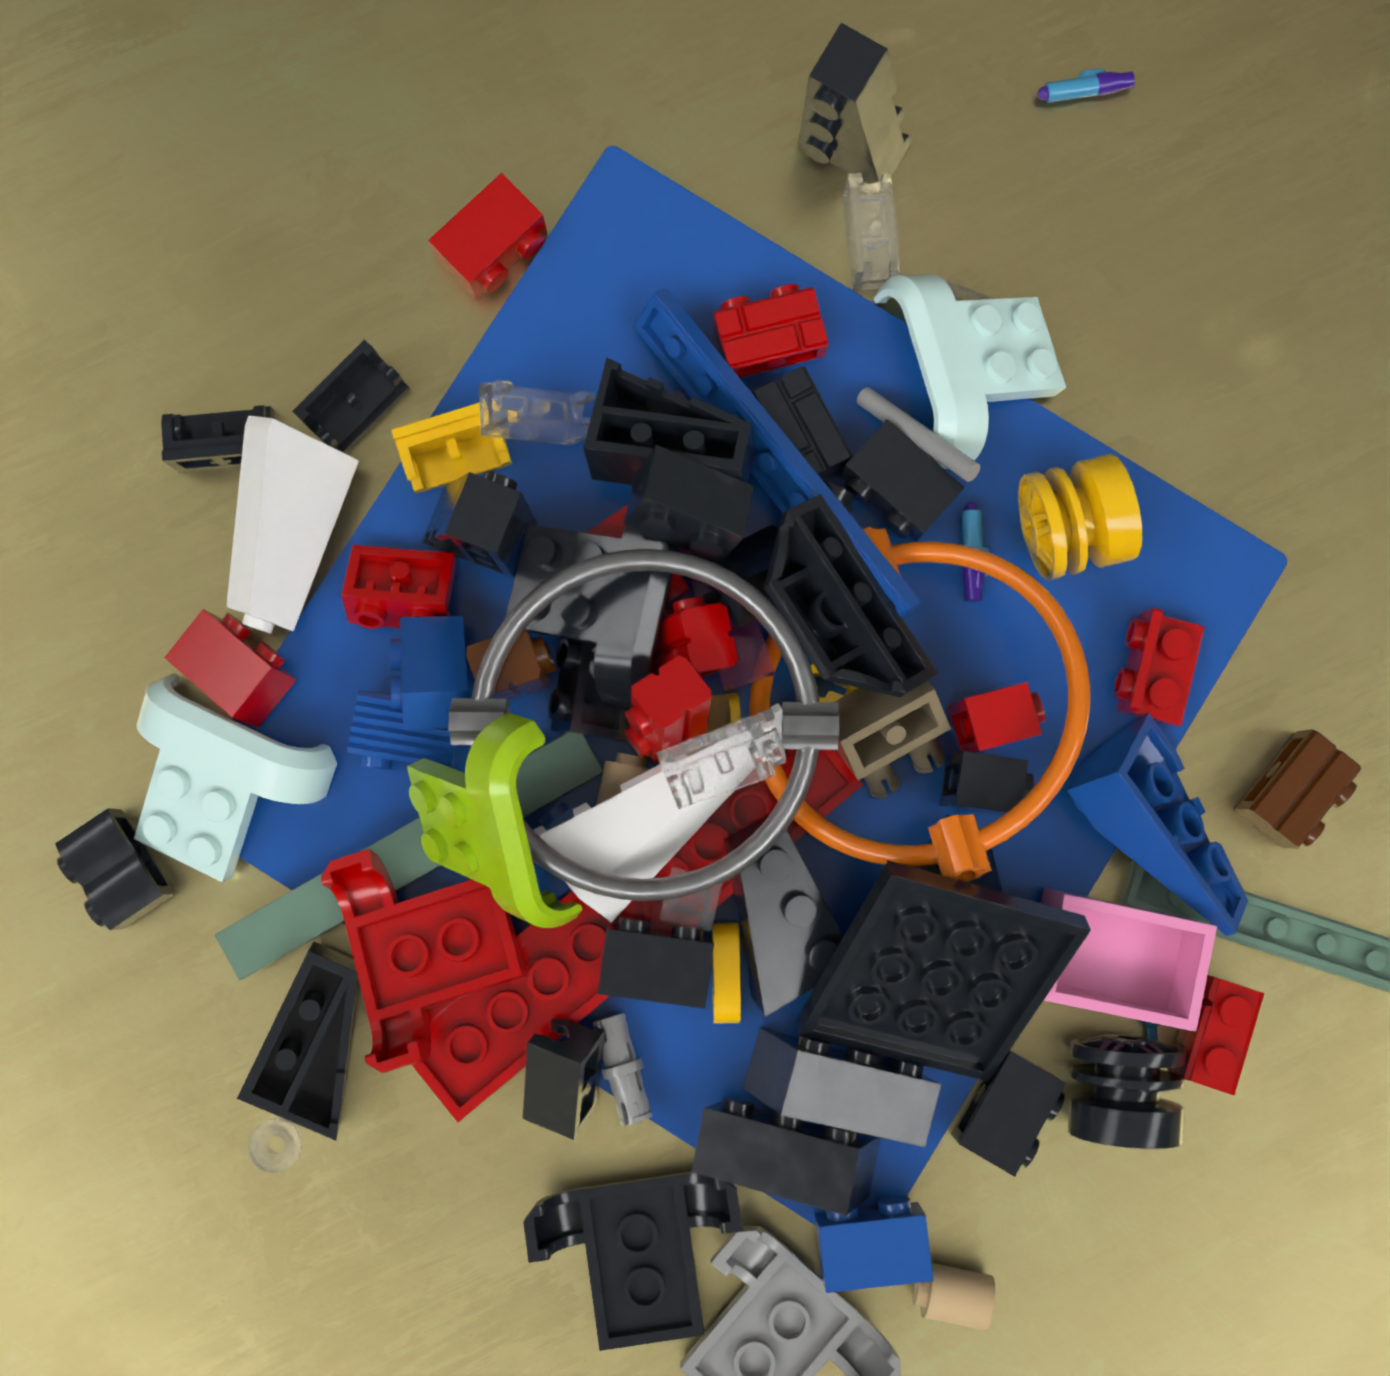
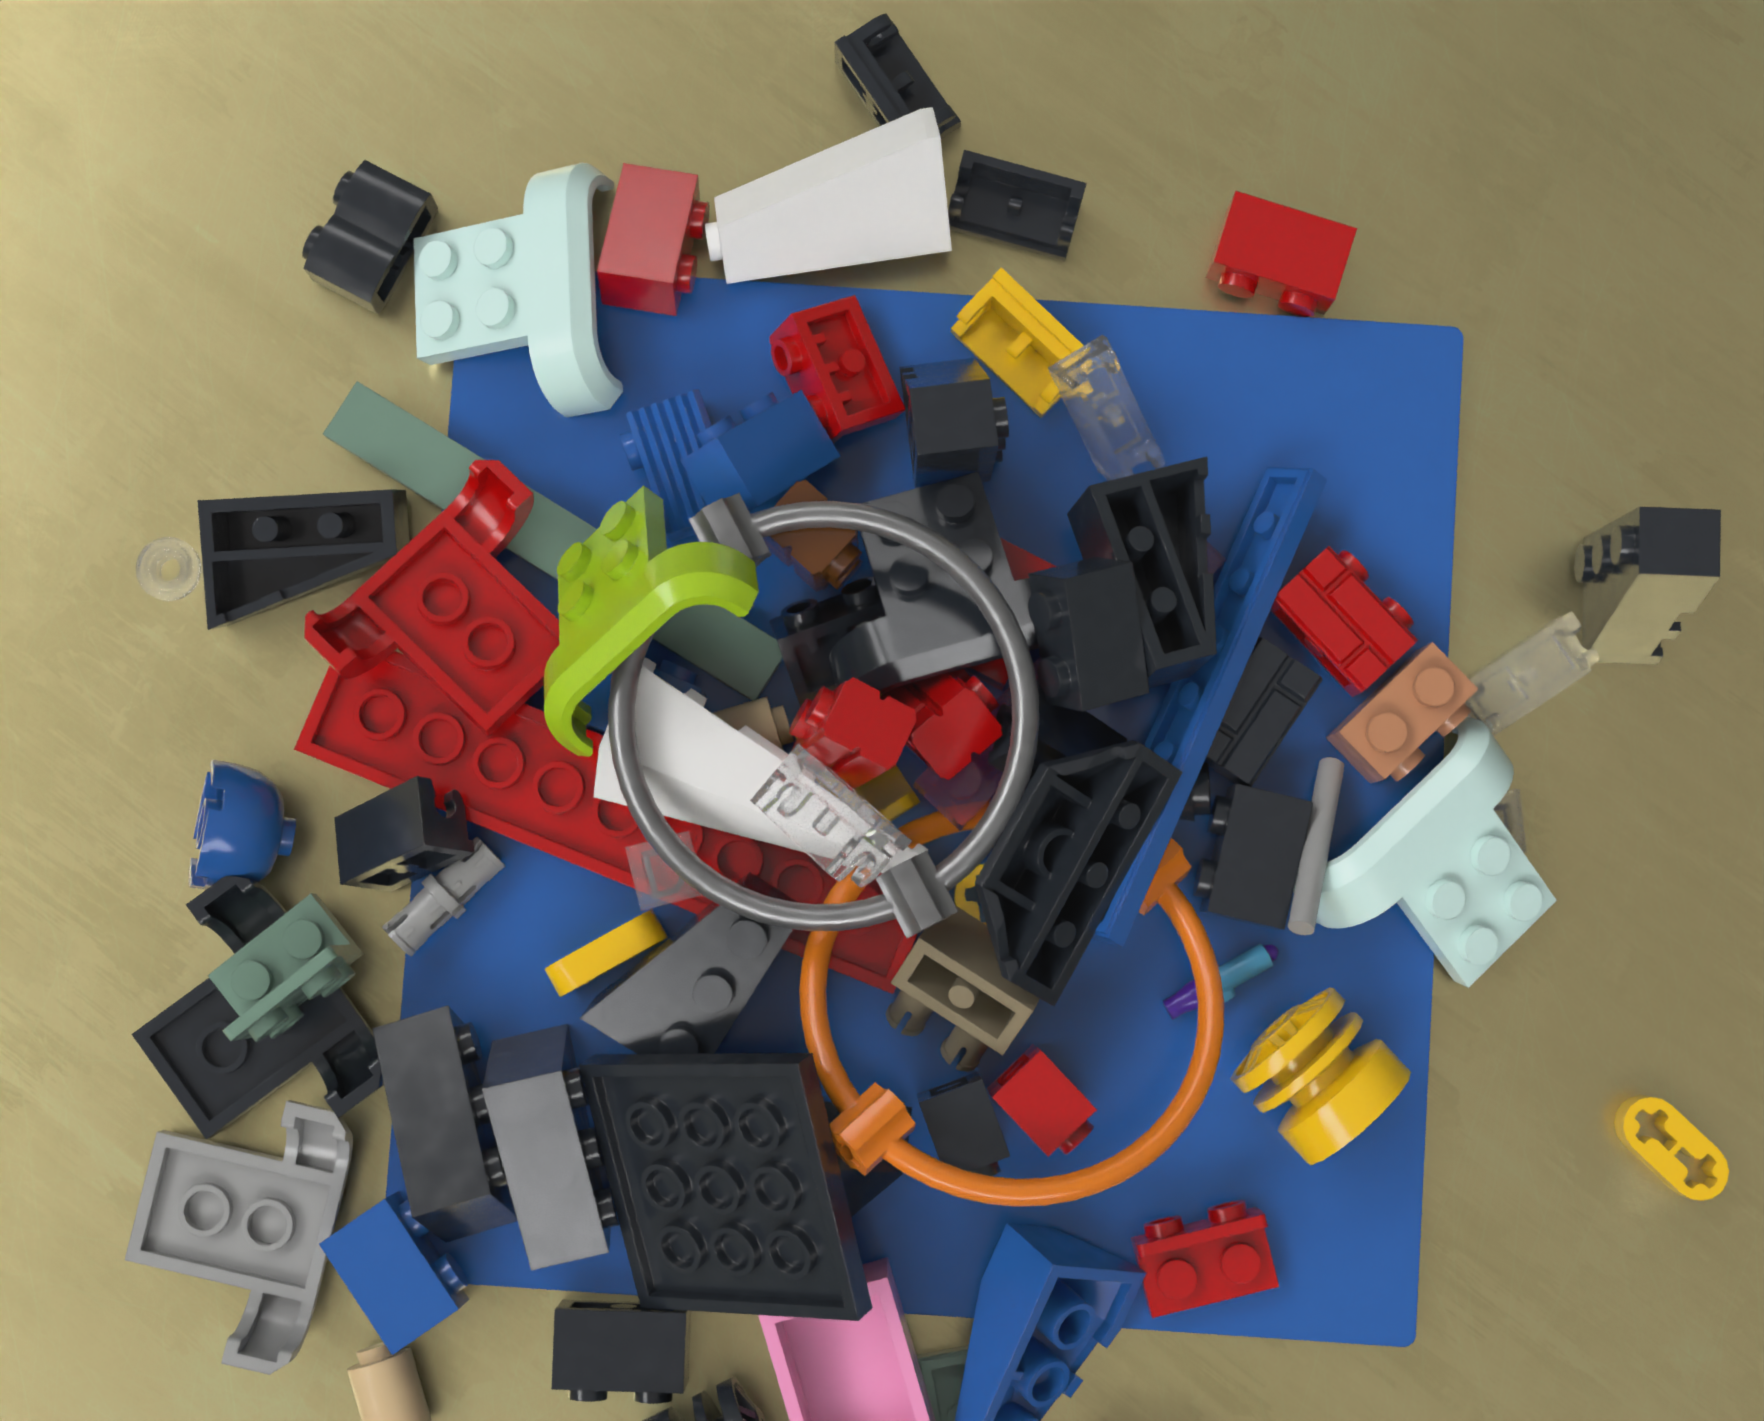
camera: 65 degrees right, 0 degrees up
black brick [598,916,714,1009] -> none
none -> blue cylinder [189,760,296,890]
none -> sand green bracket [208,893,363,1042]
none -> nougat brick [1326,642,1478,784]
none -> yellow beam [1614,1095,1729,1201]

